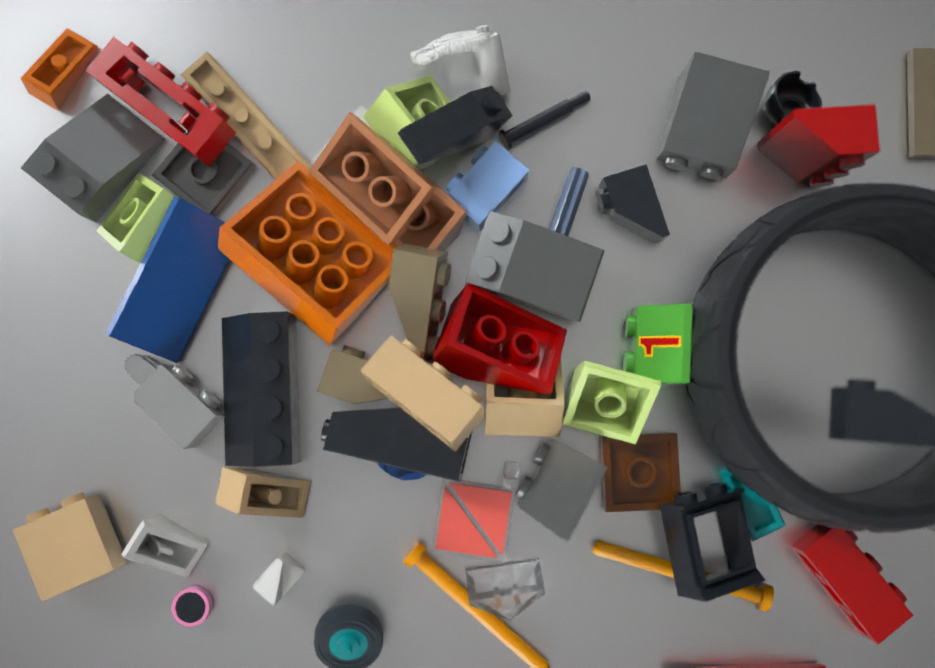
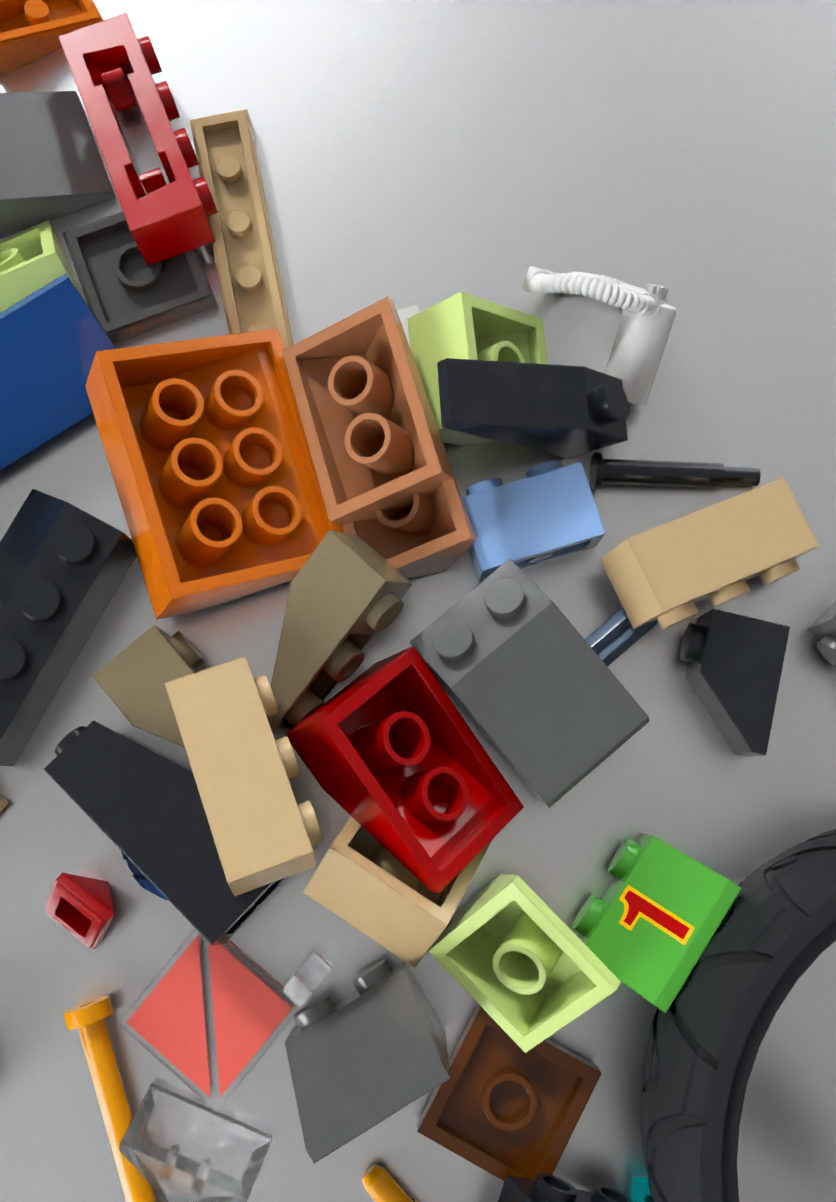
camera: 30 degrees right, 5 degrees down
none -> red slope [45,873,114,950]
none -> tan brick [600,477,819,630]

